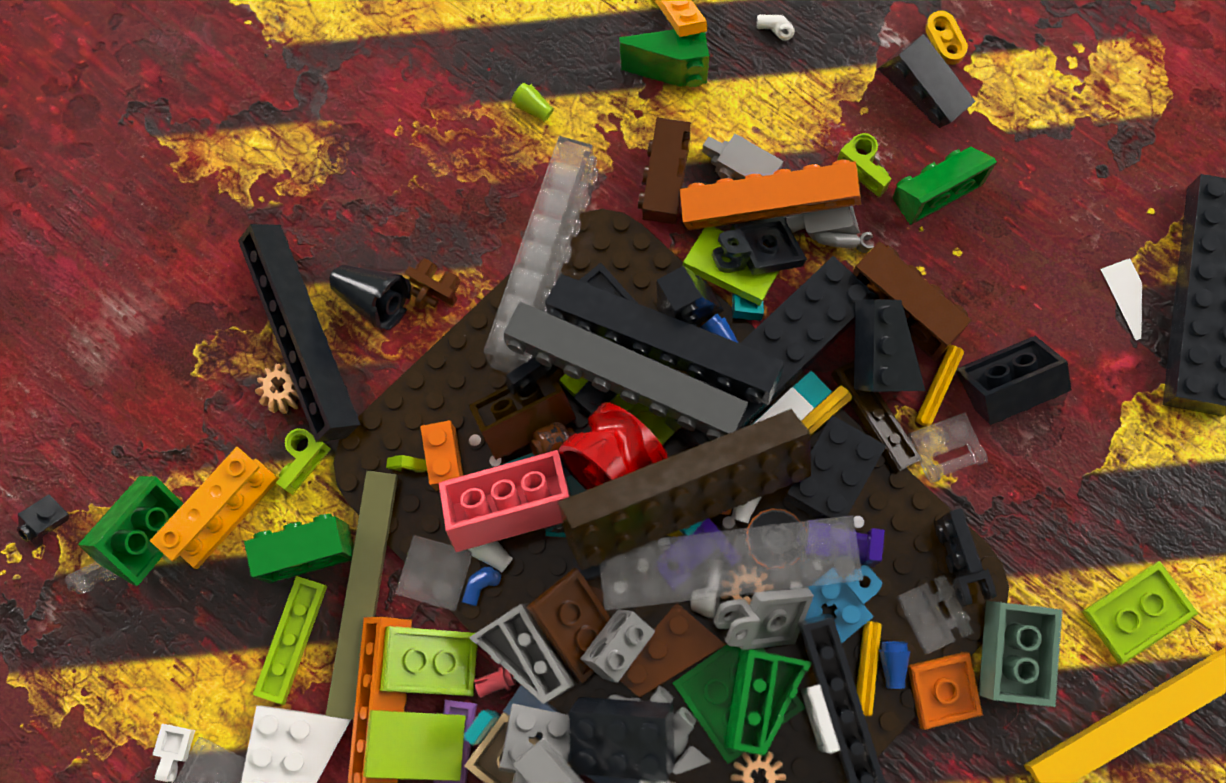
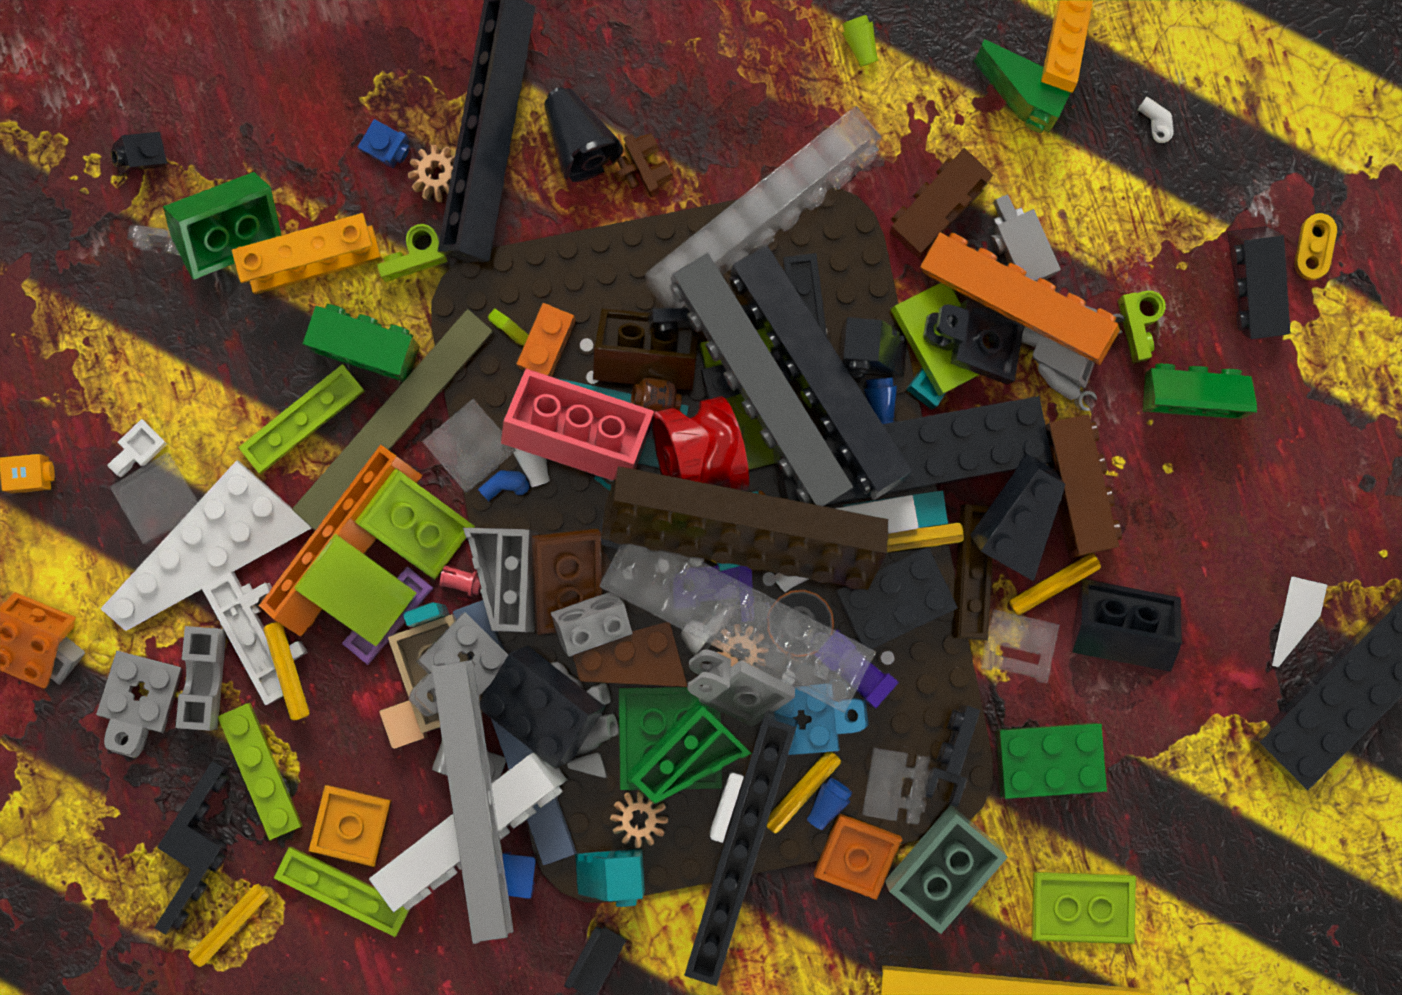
camera: 25 degrees right, 10 degrees up
none -> blue bracket [358,119,410,169]
none -> green brick [995,723,1107,799]

